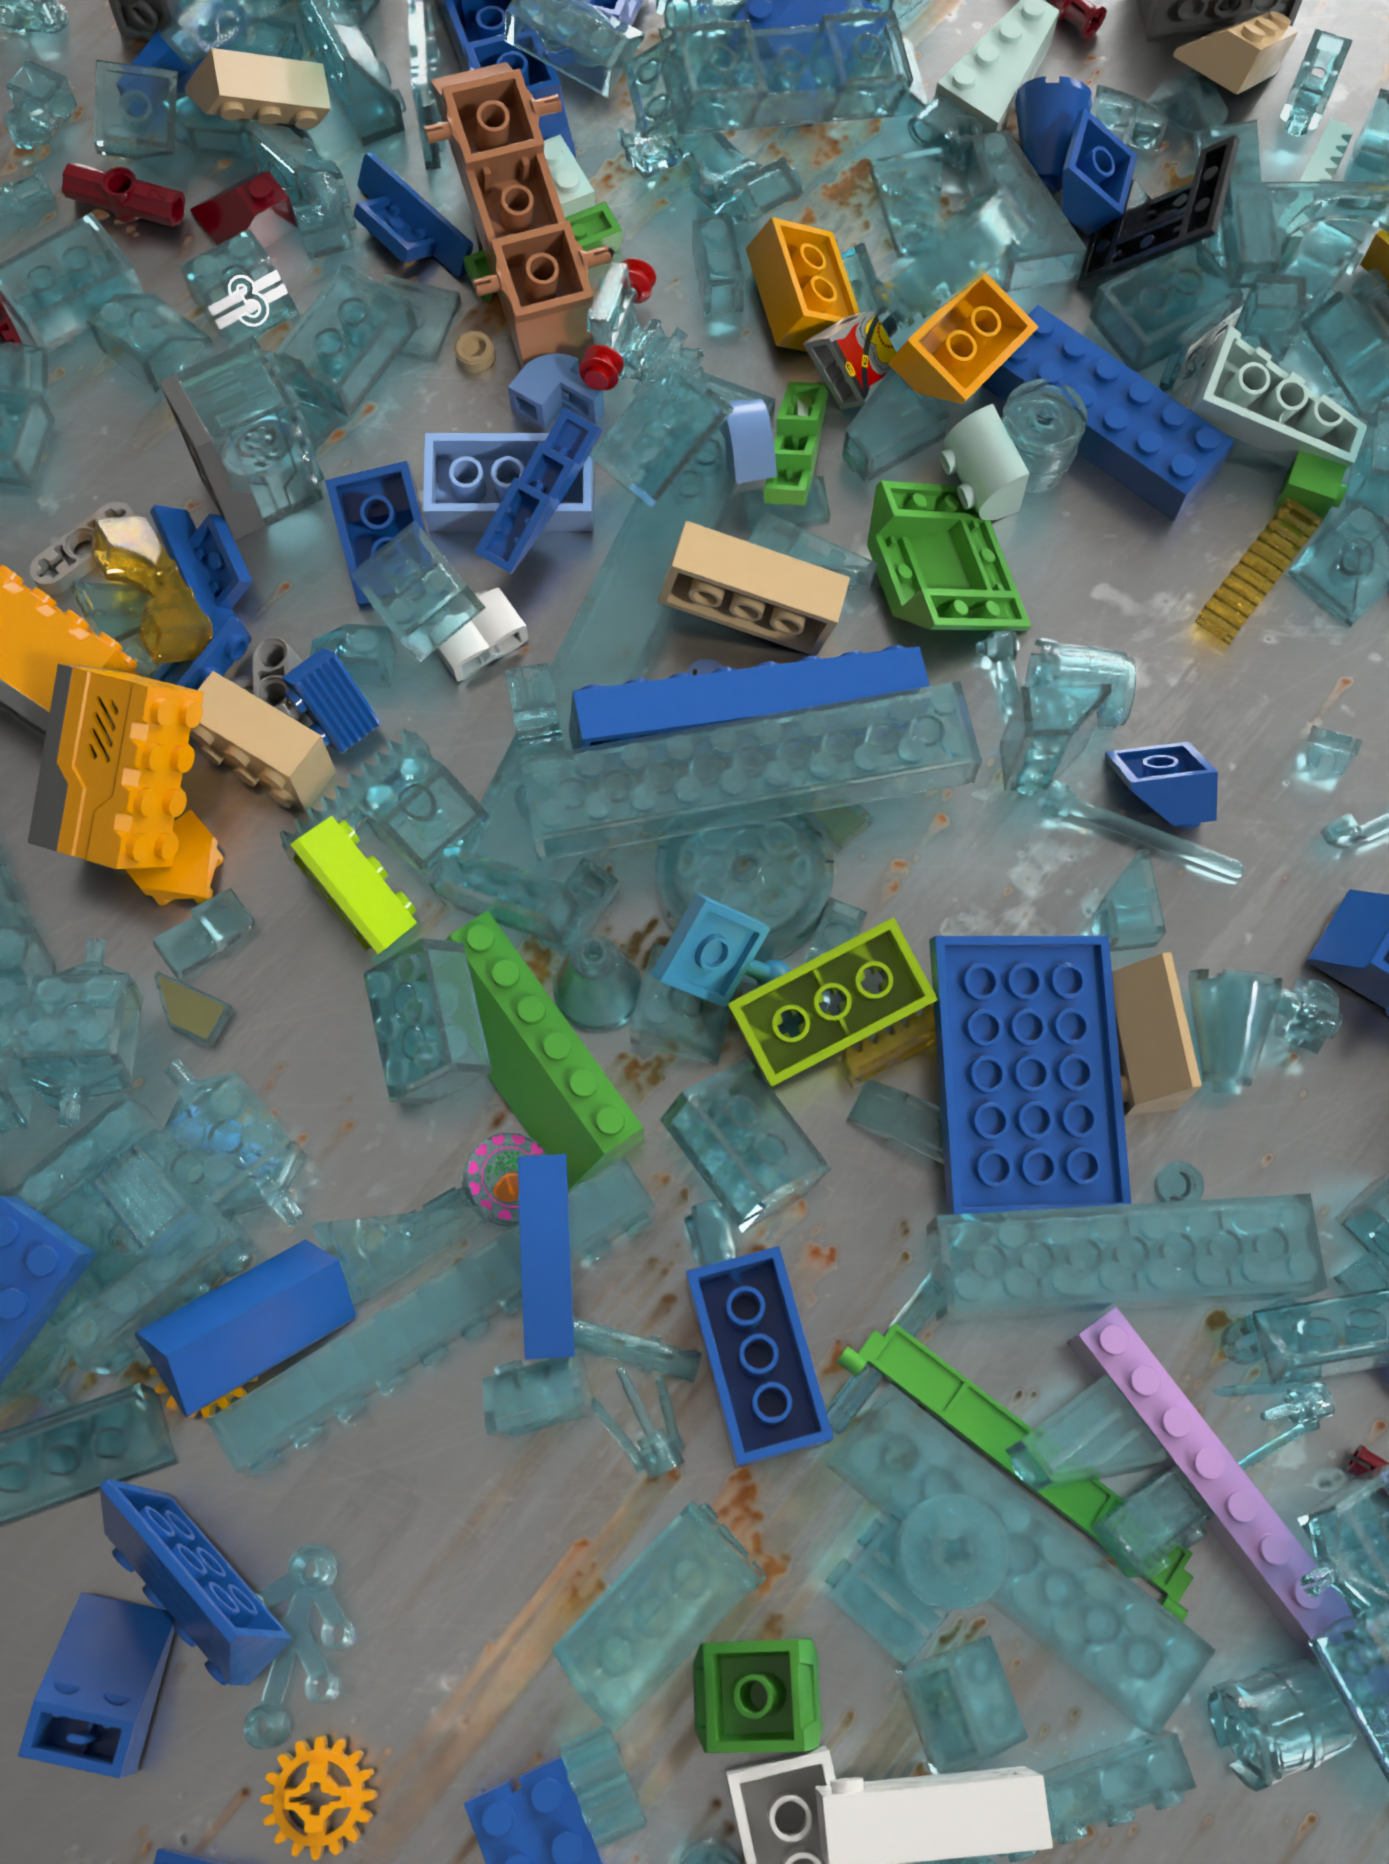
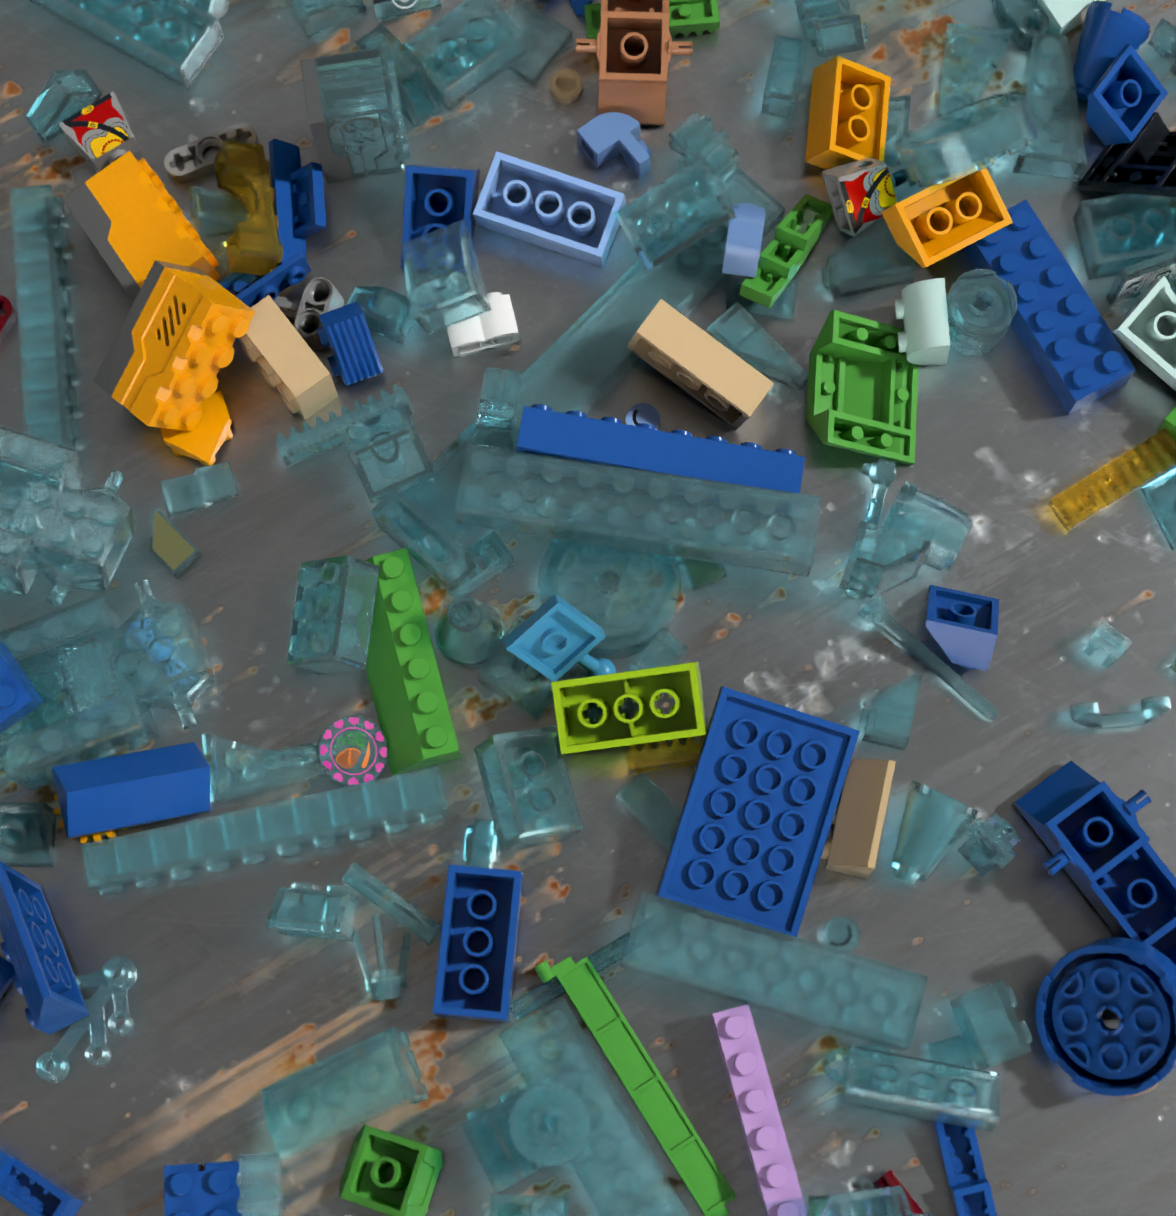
camera: 25 degrees right, 5 degrees up
light orange gear [260,1735,377,1860] -> none
lime slope [286,816,417,958] -> none
blue slope [474,407,603,574] -> none
blue slope [518,1154,575,1360] -> none
plate [579,258,656,391] -> none
clear light blue slope [1005,1373,1169,1491] -> none
clear light blue brick [1090,1465,1214,1580] -> none
clear light blue plant [1215,1377,1335,1471] -> none

